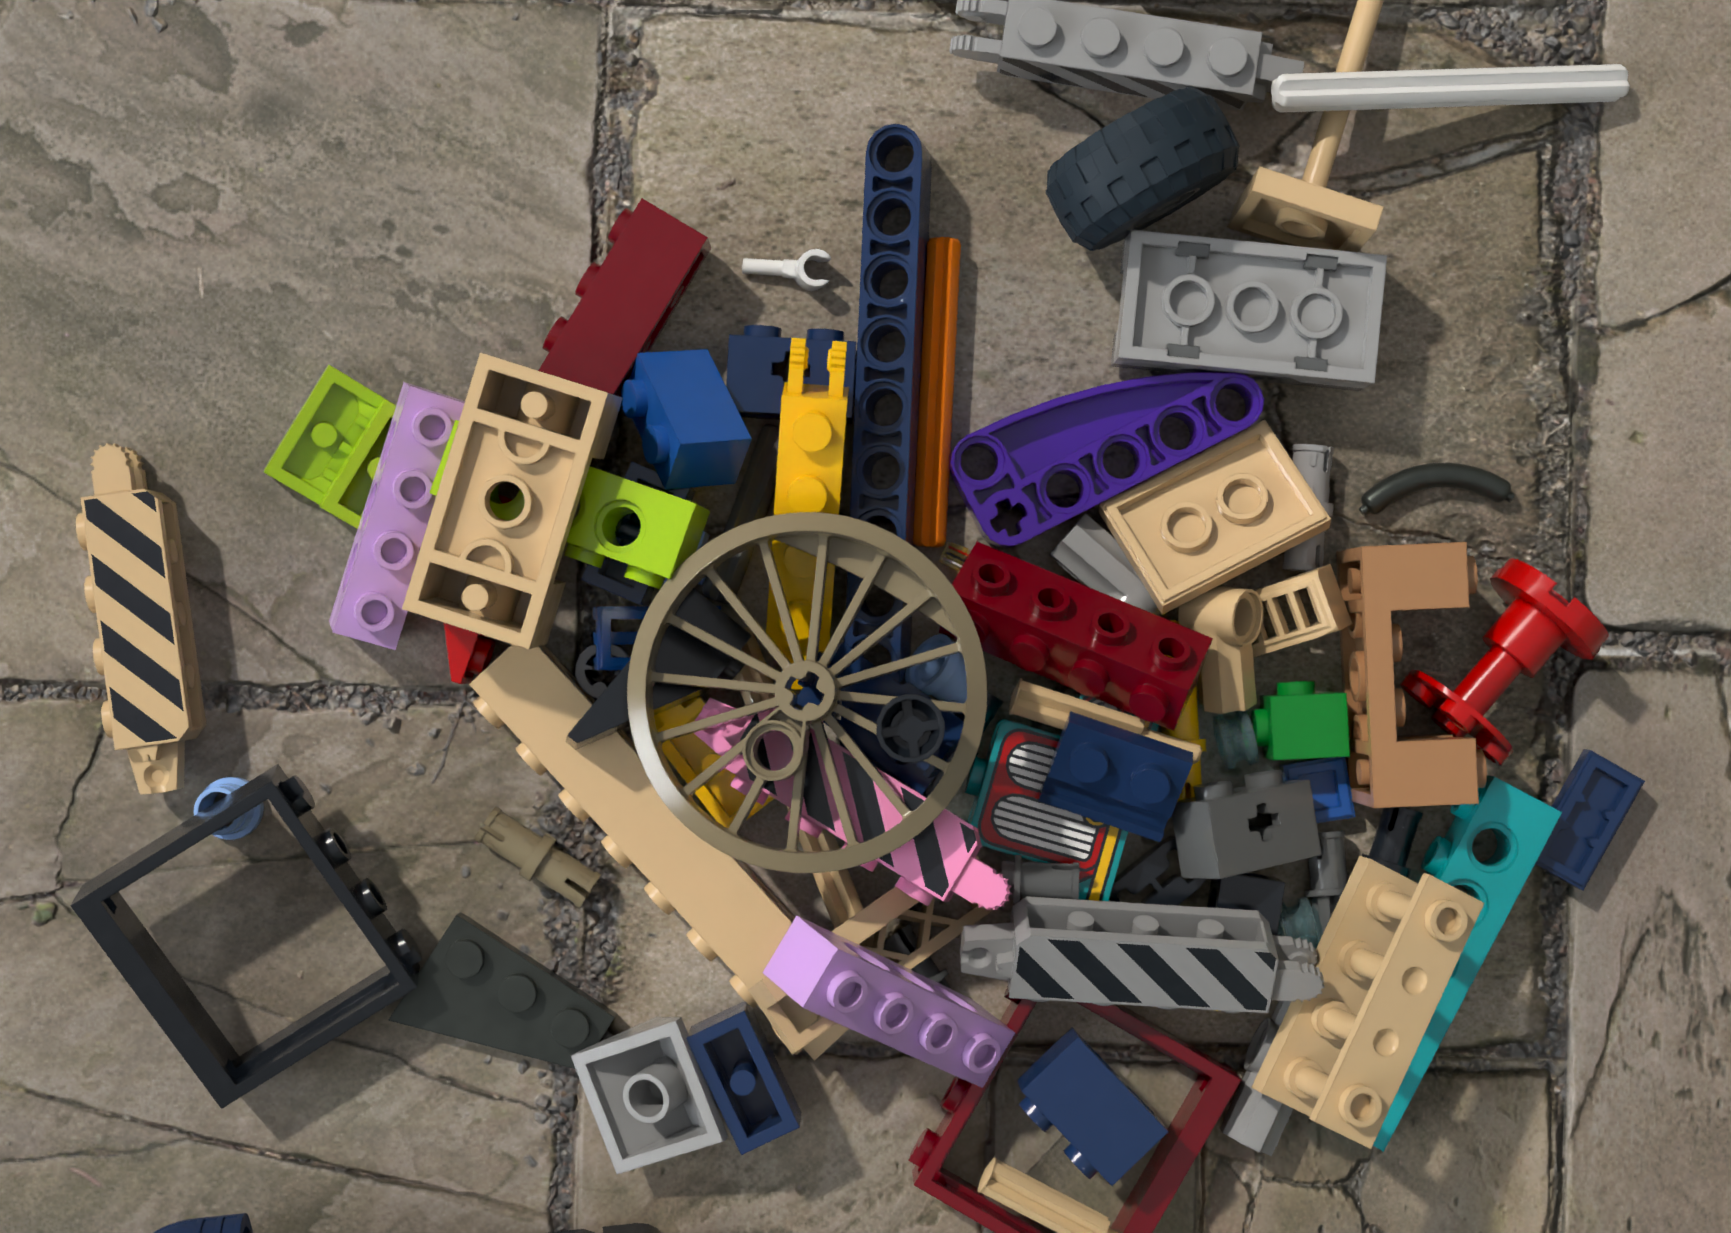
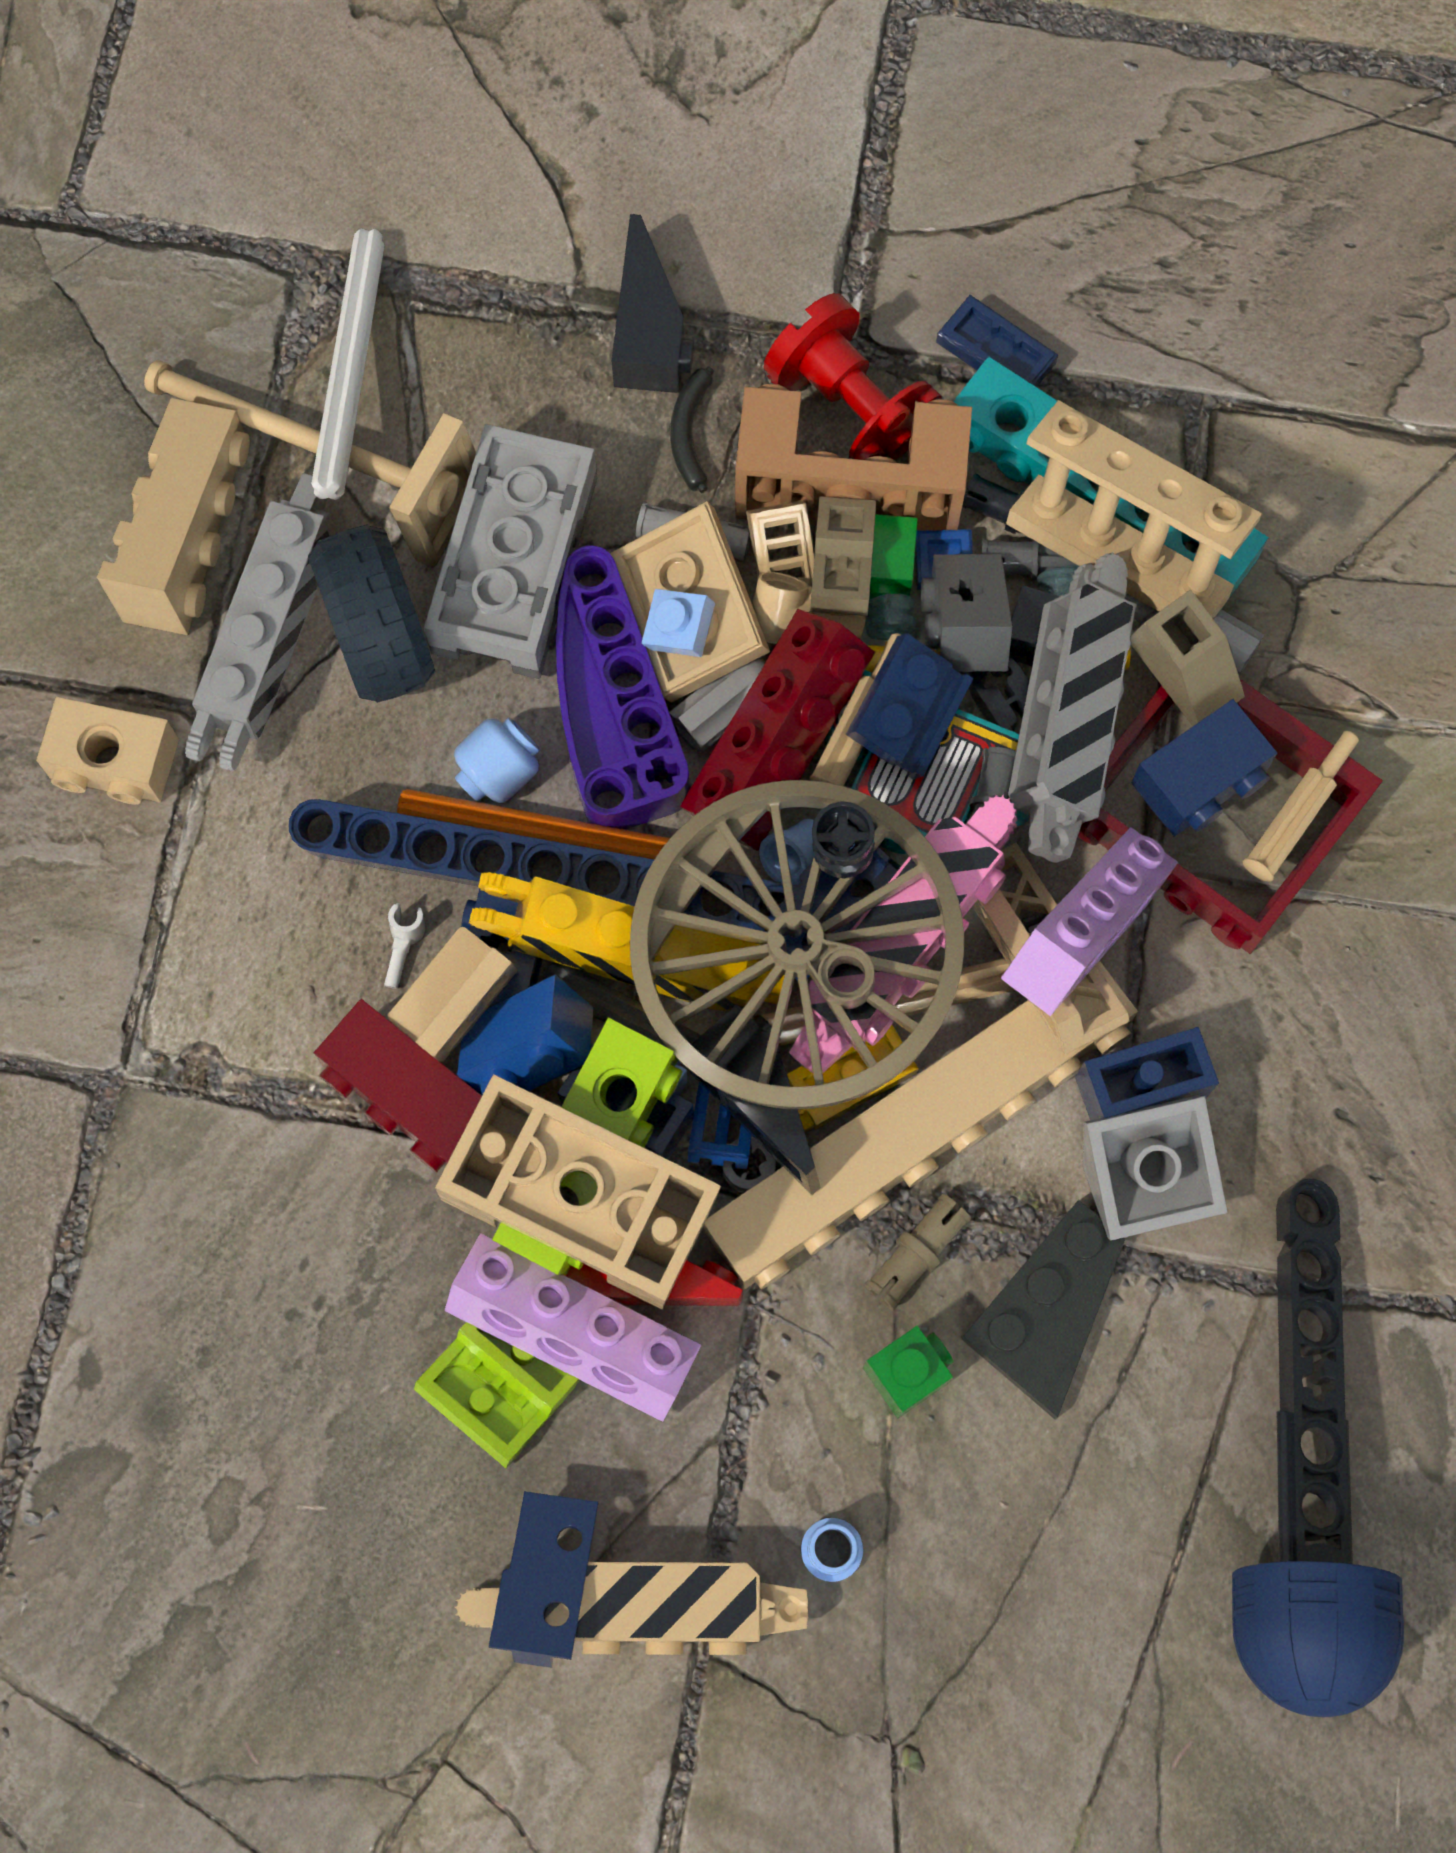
camera: 85 degrees left, 15 degrees down
black window [70,764,422,1109] -> none
none -> tan panel [388,927,518,1063]
none -> light blue head [454,717,540,803]
none -> dark blue piece [489,1491,599,1668]
none -> black slope [611,214,694,393]
none -> light blue plate [642,589,715,657]
none -> dark tan slope [810,497,876,616]
none -> green brick [863,1326,954,1419]
none -> dark tan slope [1130,589,1245,726]

